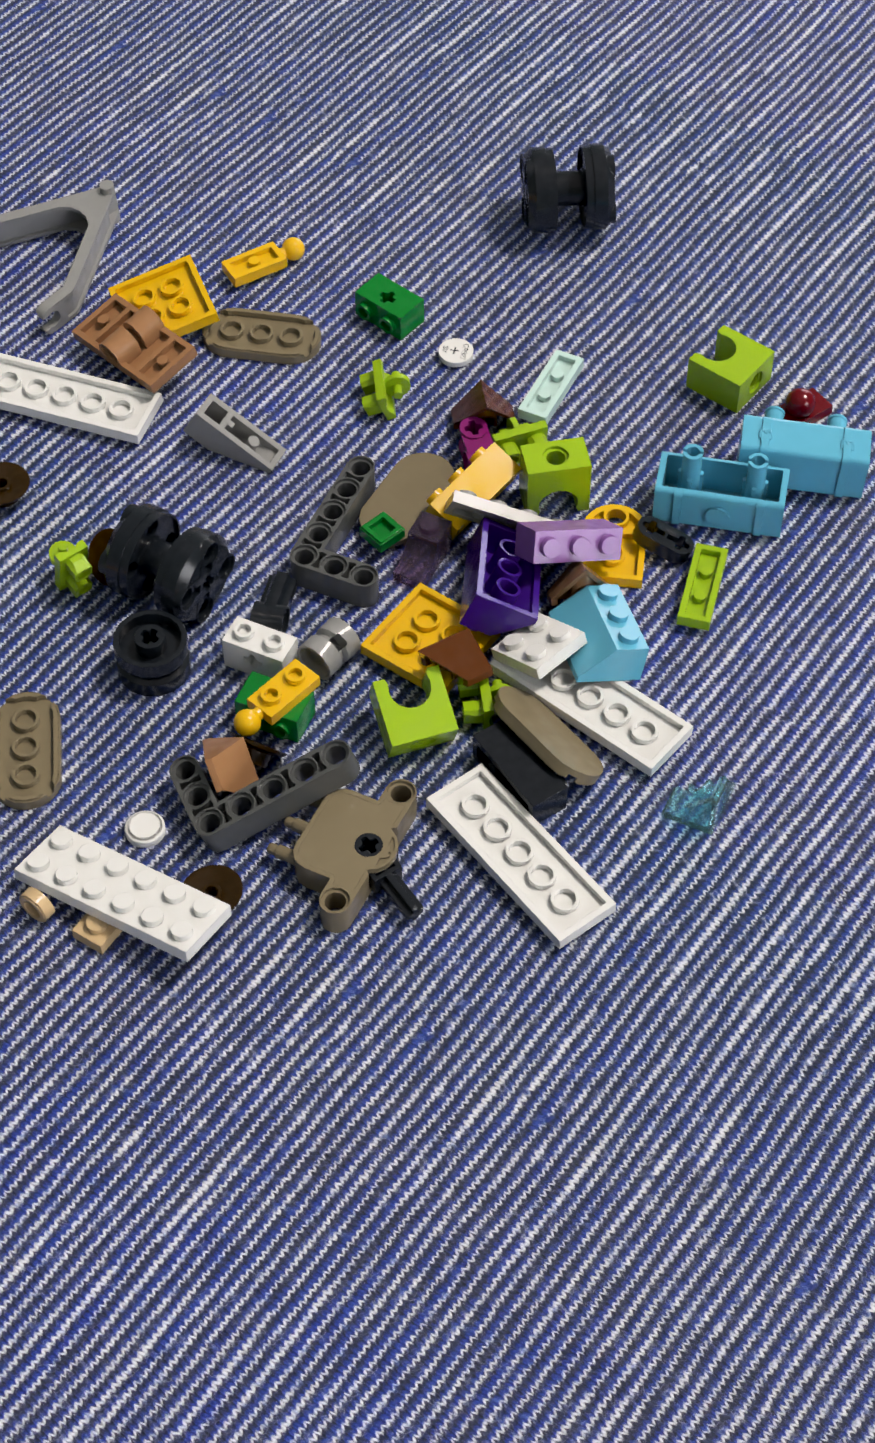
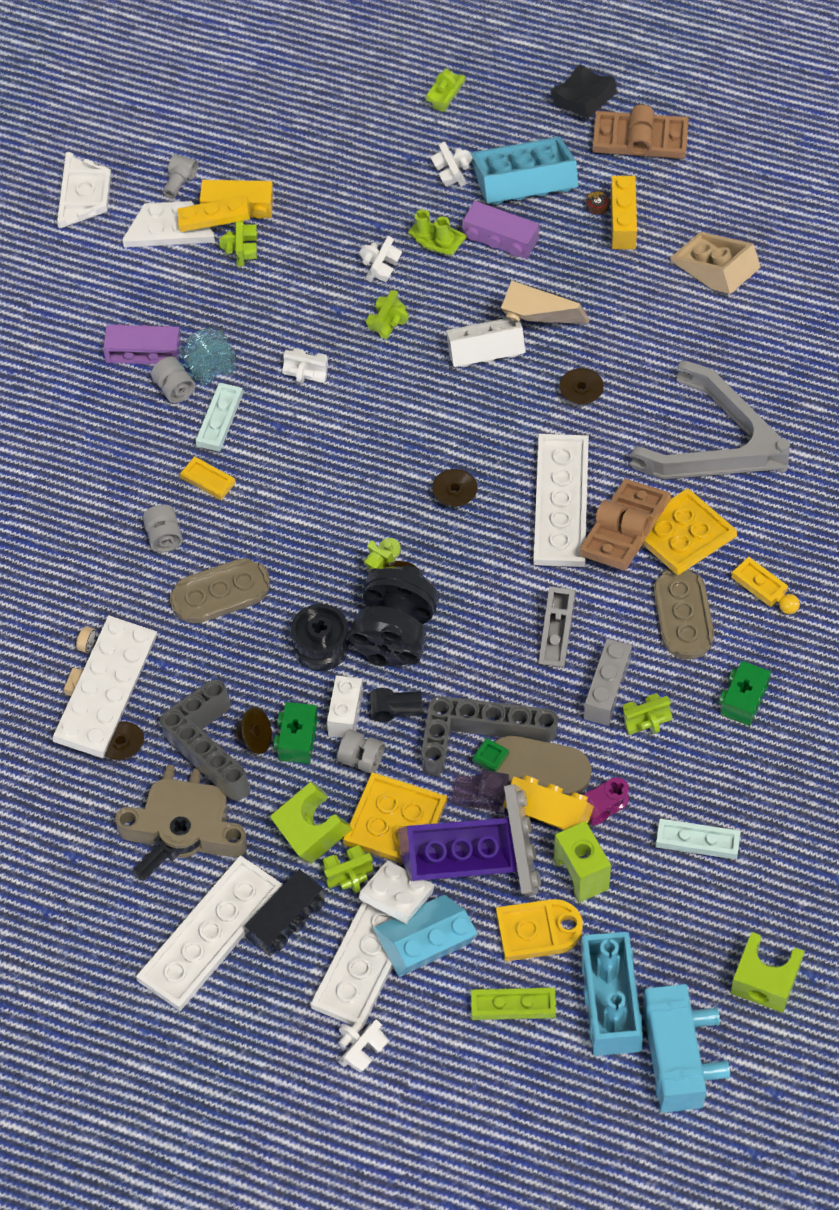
camera: 75 degrees right, 5 degrees up
white piece [124,810,166,848] -> none
medium nougat slope [202,737,259,793] -> none
yellow plate [233,658,321,736] -> none
reddish brown slope [418,628,493,687] -> none
white piece [439,338,473,367] -> none
reddish brown slope [451,380,515,429] -> none
lime hips [492,417,548,464] -> none
dark tan tile [493,686,603,786] -> none
medium lavender brick [514,519,623,564] -> none
medium nougat slope [546,562,608,606] -> none
black beam [632,516,694,564] -> none
clear light blue slope [661,776,737,835] -> none
dark red tile [779,388,833,423] -> none
none -> white hips [338,1020,389,1073]
none -> light grey arch [584,639,632,726]

